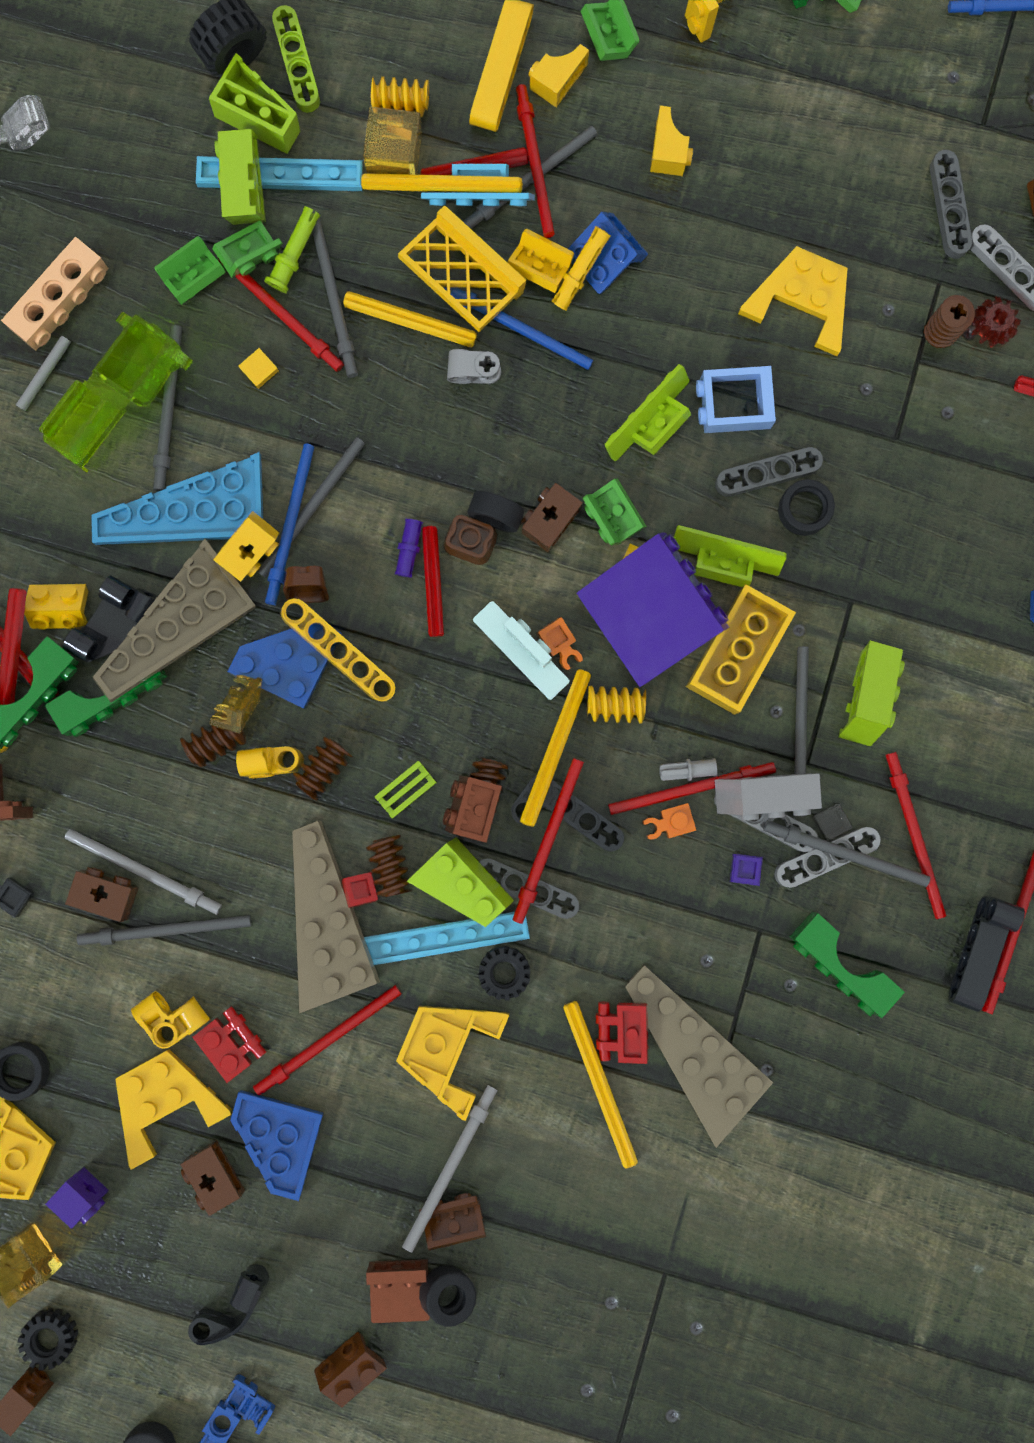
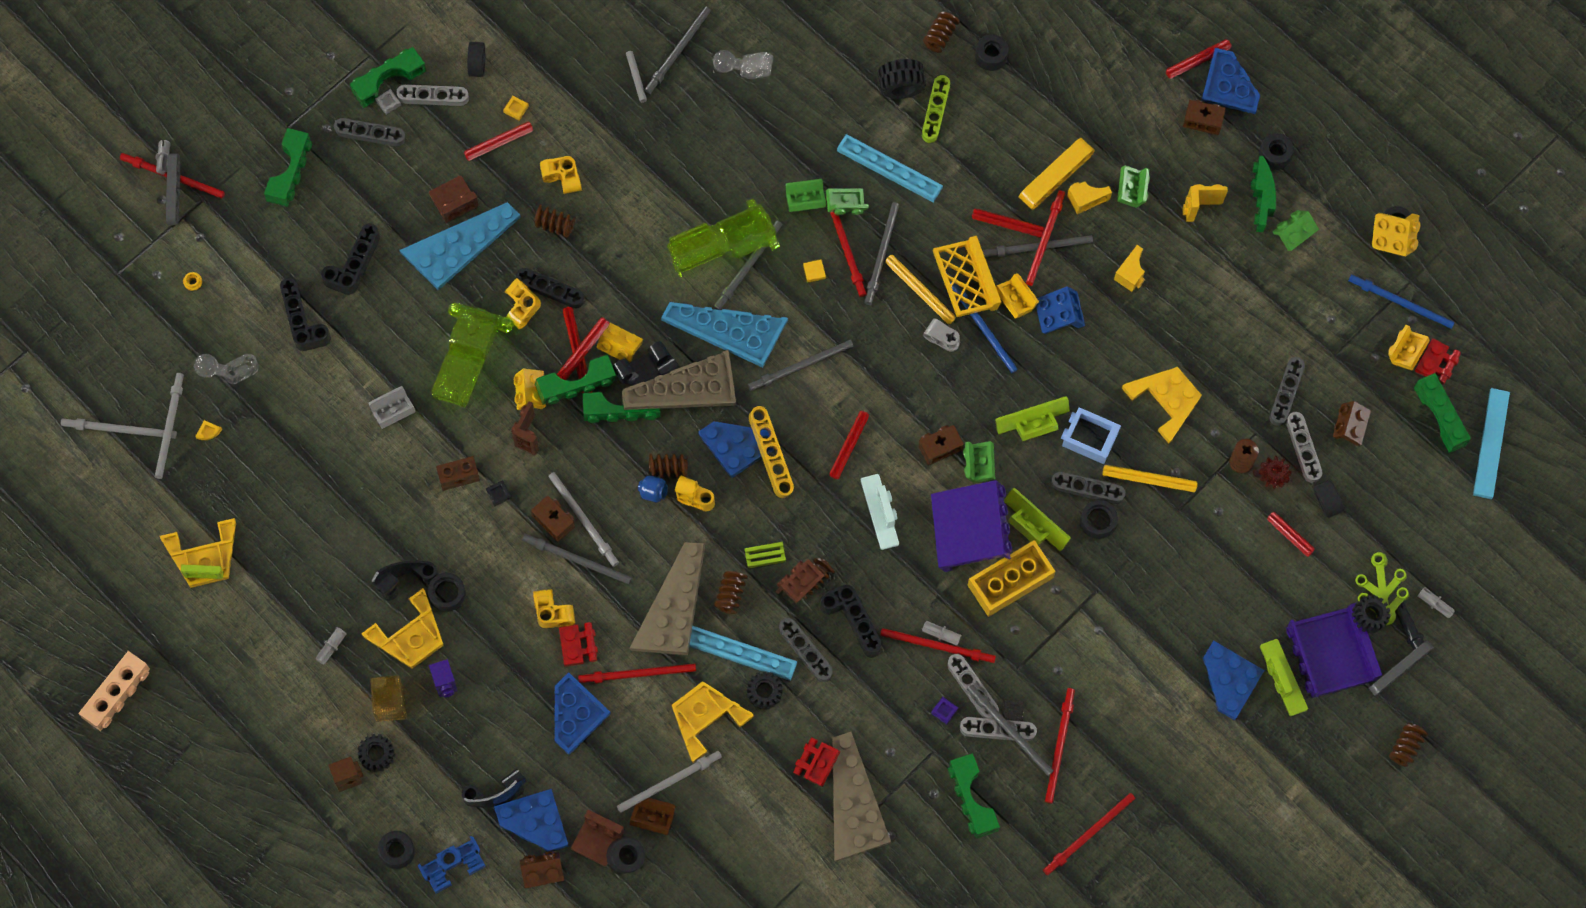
camera: 30 degrees right, 15 degrees down
light nougat brick [1,237,109,351] -> none
light grey bar [16,335,71,412] -> none
yellow wing [115,1049,233,1170] -> none
reddish brown brick [180,1140,245,1216] -> none
lime wedge [209,53,300,154] -> none
clear yellow hinge [210,675,263,734] -> none
yellow brick [213,511,280,582] -> none
lime wedge [215,129,266,225] -> none
lime pin [264,206,320,293] -> none
blue bar [265,444,315,605] -> none
reddish brown piece [283,566,329,603] -> none
reddish brown piece [293,737,353,801] -> none
red tile [341,872,378,908] -> none
yellow axle [361,174,523,193] -> none
clear yellow piece [363,107,422,175] -> none
yellow piece [371,76,429,118] -> none
dark purple pin [395,518,423,578] -> none
lime wedge [407,837,514,927] -> none
medium azure bracket [421,164,535,206] -> none
reddish brown piece [443,515,497,565] -> none
black tyre [467,491,524,533] -> none
red bar [512,758,584,924] -> none
yellow axle [520,669,591,827] -> none
orange plate [536,617,583,670] -> none
yellow pin [552,226,611,311] -> none
yellow axle [563,1001,638,1168] -> none
yellow piece [587,686,646,724] -> none
orange plate [642,803,696,839] -> none
light grey wedge [715,773,822,820] -> none
dark grey bar [794,646,809,817] -> none
lime wedge [838,641,905,747] -> none
black beam [948,896,1025,1012] -> none
none -> blue plate [494,789,569,851]
none -> blue head [638,475,668,503]
none -> yellow axle [1103,465,1197,492]

